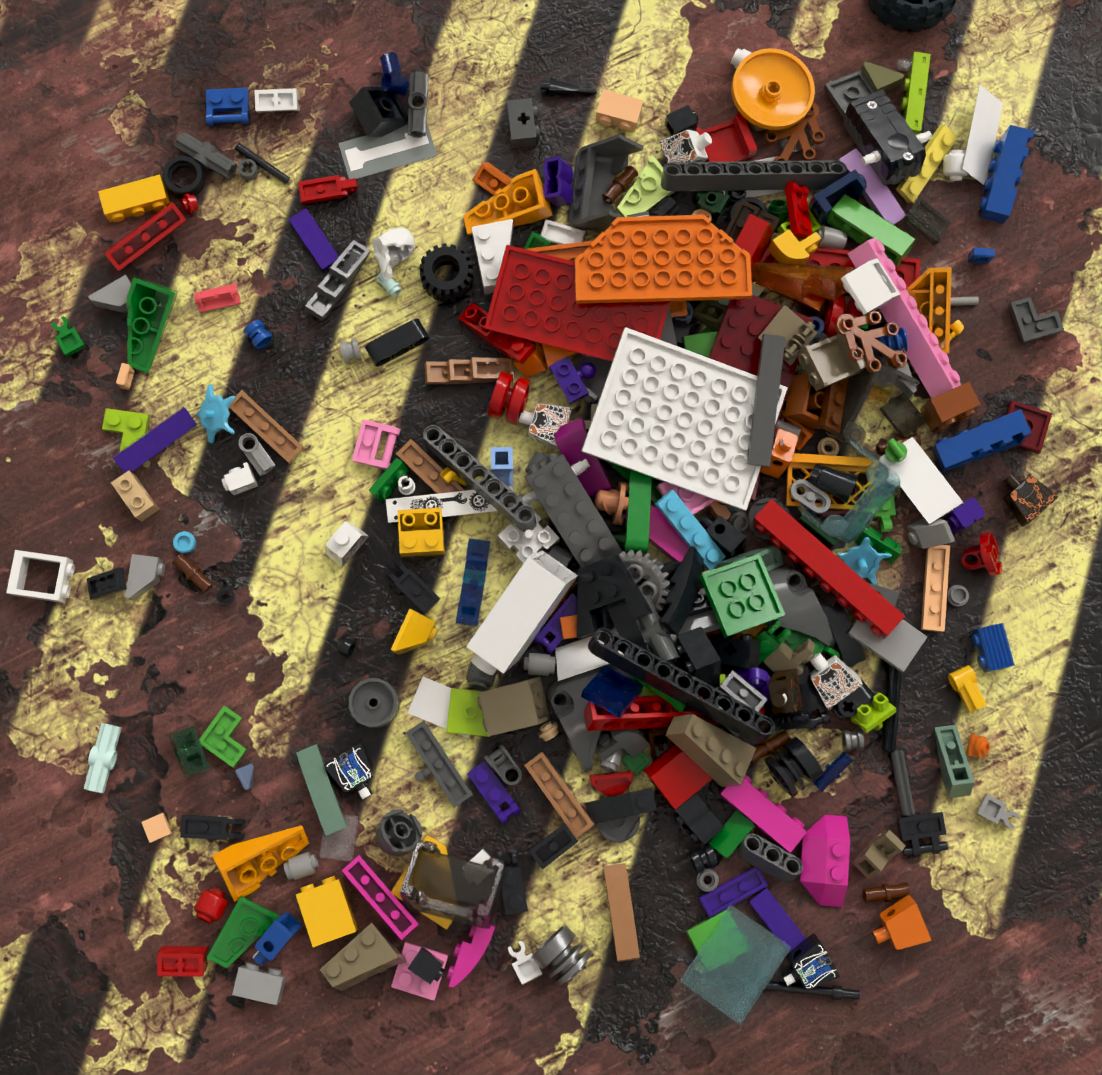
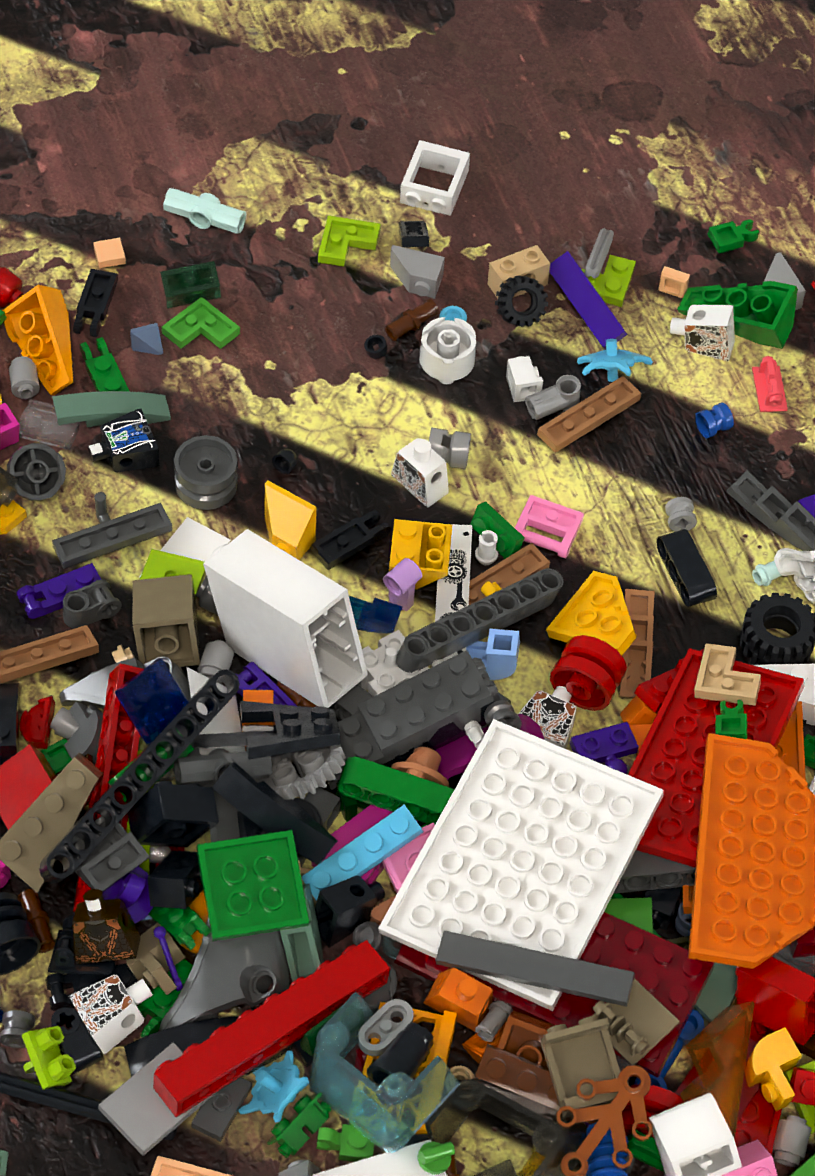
camera: 100 degrees right, 25 degrees down
none -> green hinge [80,337,130,392]
none -> dark purple hinge [153,926,183,992]
none -> lime plate [318,215,381,266]
none -> lavender piece [383,558,423,611]
none -> white brick [419,317,477,384]
none -> light grey wheel [429,428,471,470]
none -> flat silver wheel [484,700,522,730]
none -> black tyre [495,276,548,327]
none -> yellow plate [546,571,637,655]
none -> light grey axle [585,228,614,279]
none -> white torso [670,305,735,361]
none -> tan plate [694,644,761,706]
none -> green plate [715,700,748,739]

